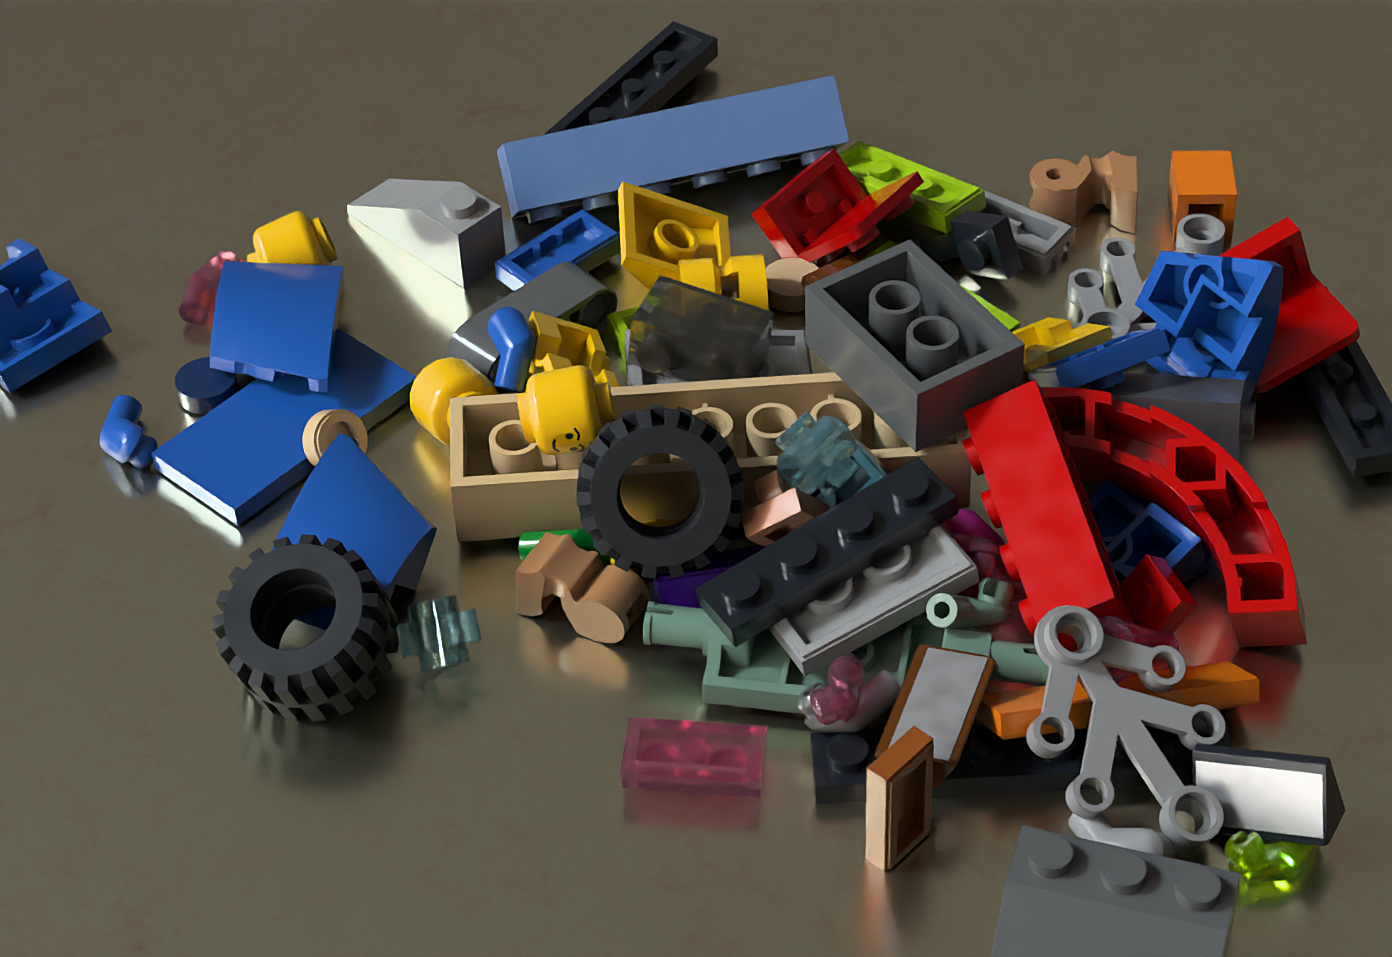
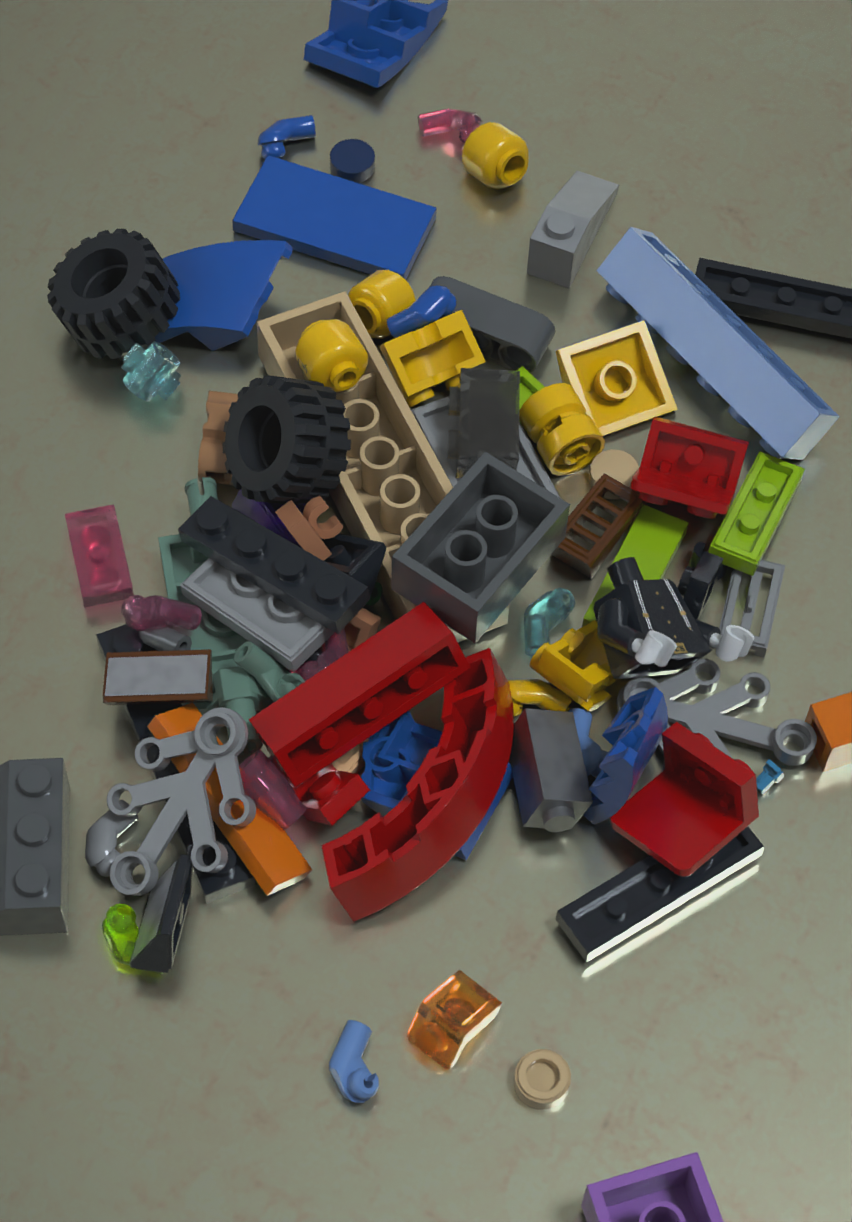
camera: 65 degrees right, 15 degrees up
blue slope [210,261,344,392] -> none
tan tile [302,409,368,467] -> none
blue plate [494,209,621,291] -> none
clear light blue gear [775,412,859,497] -> none
dark orange tile [865,726,934,872] -> none
blue plate [1028,328,1171,390] -> none
medium nougat leg [1029,151,1138,234] -> none
none -> black torso [593,557,754,679]

